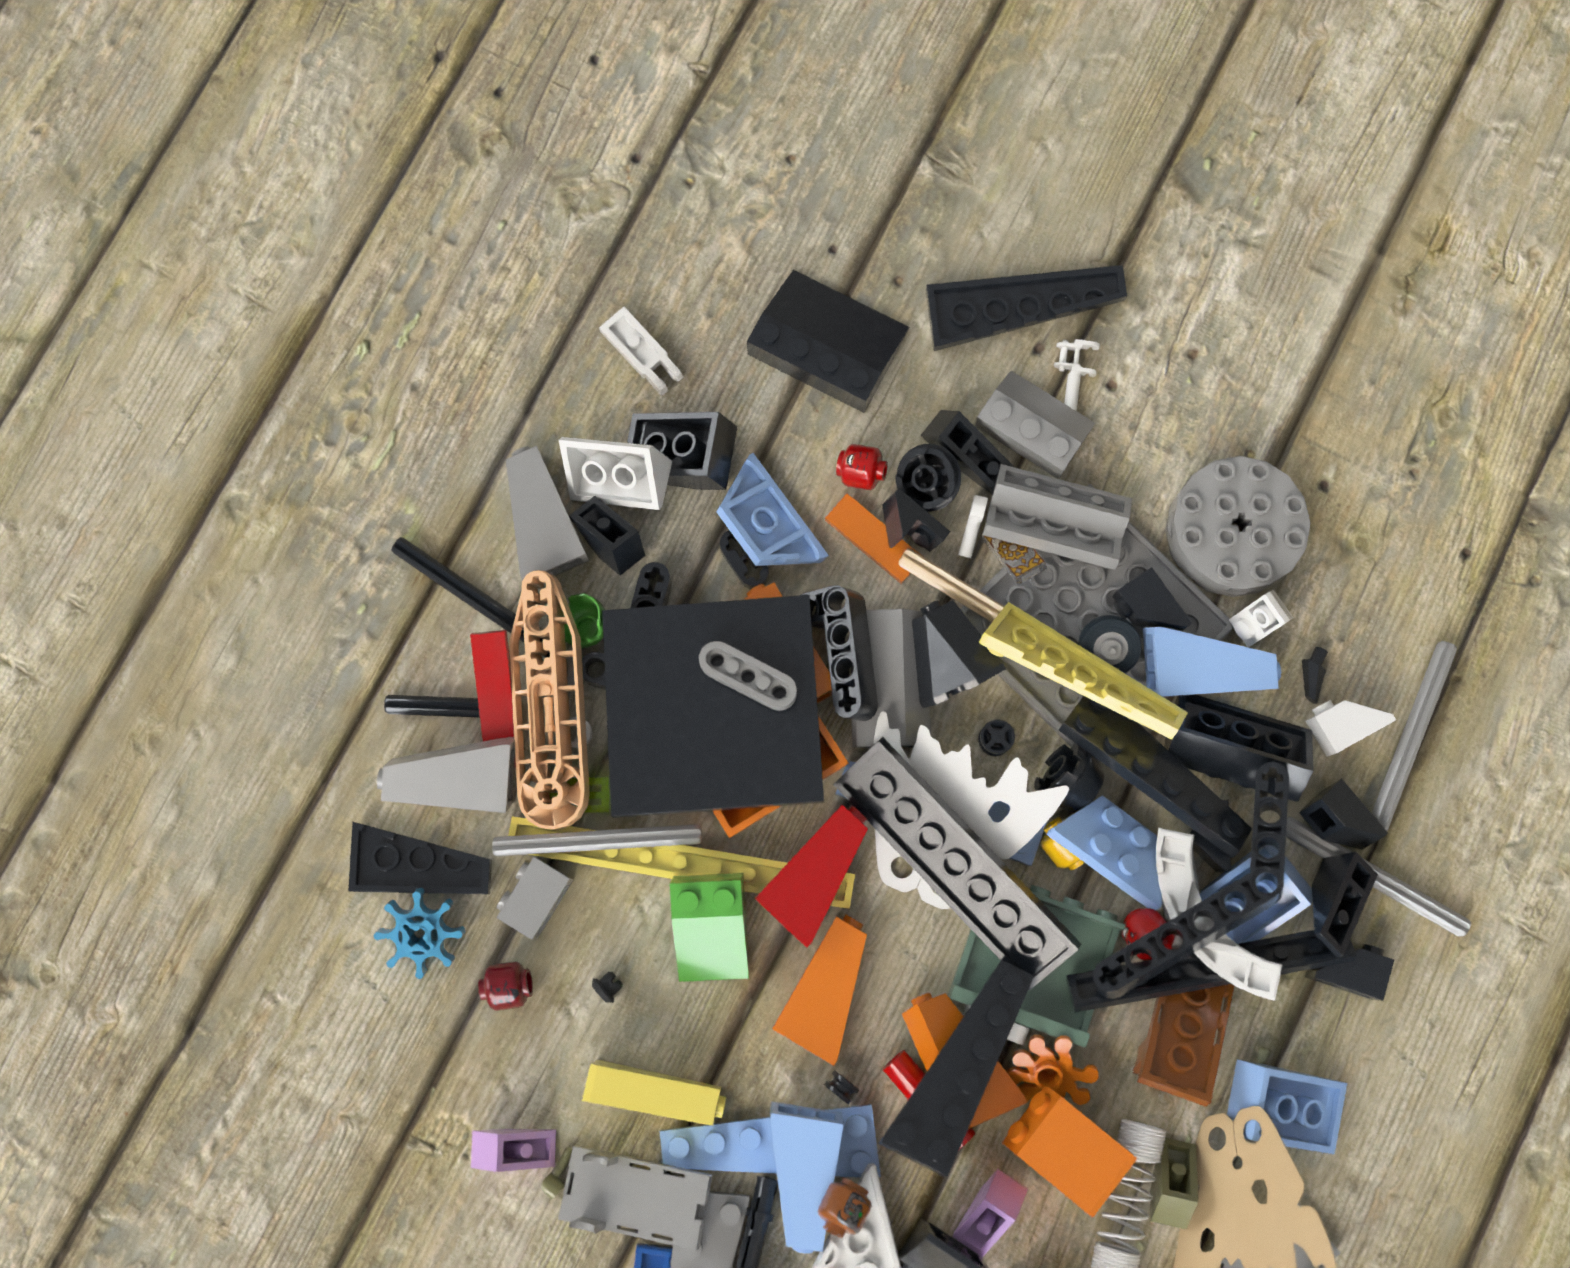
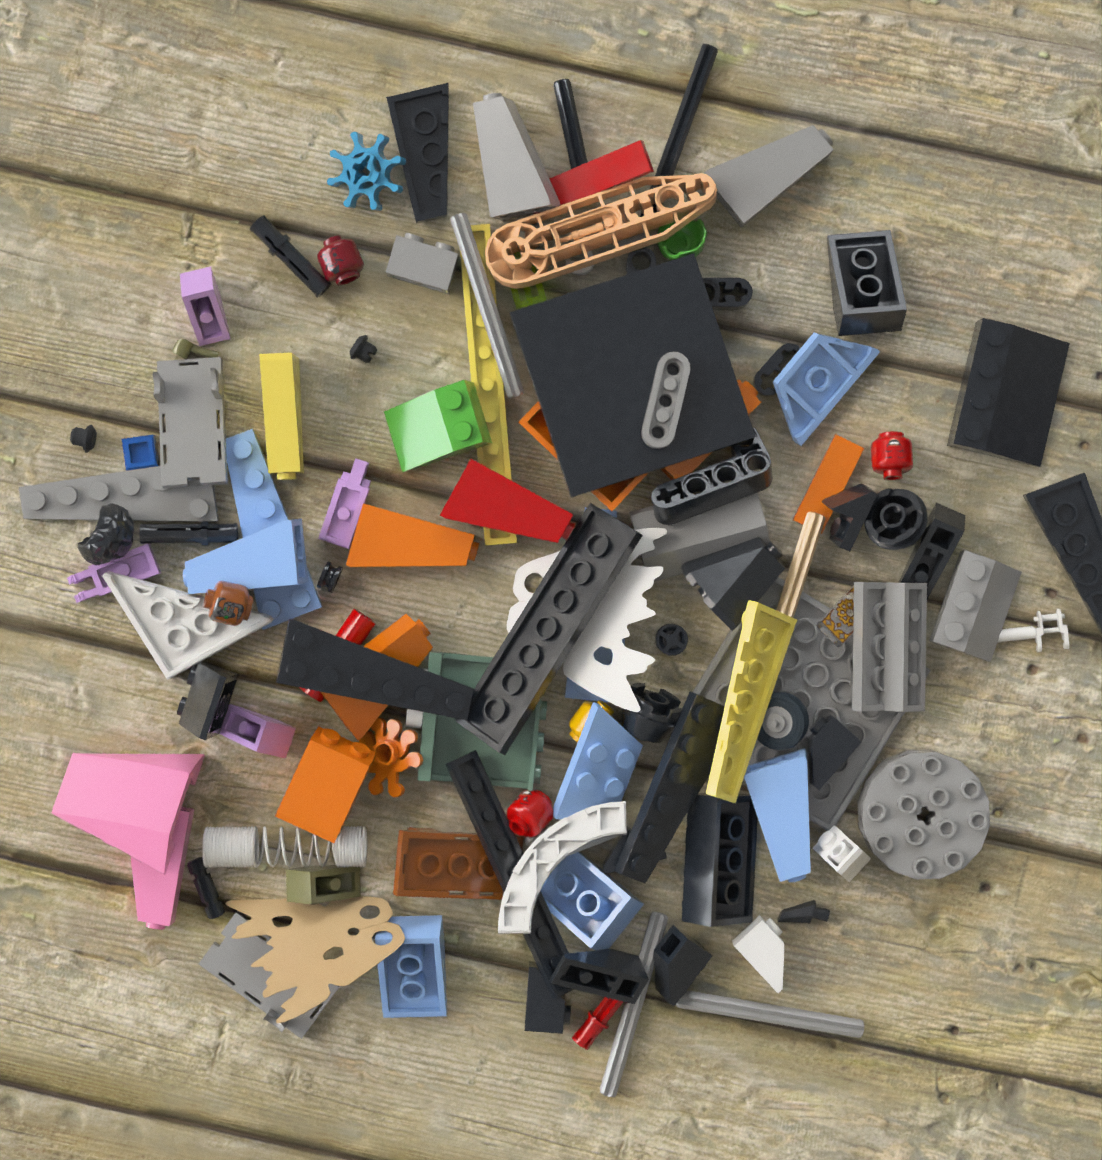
camera: 75 degrees right, 10 degrees up
white slope [559,437,672,510] -> none
black slope [569,496,646,576] -> none
white hinge [599,307,684,395] -> none
white bar [958,495,988,558] -> none
black beam [1093,762,1289,999] -> none
none -> black pin [250,215,332,298]
none -> lavender hinge [318,458,371,549]
none -> red axle [572,997,623,1050]

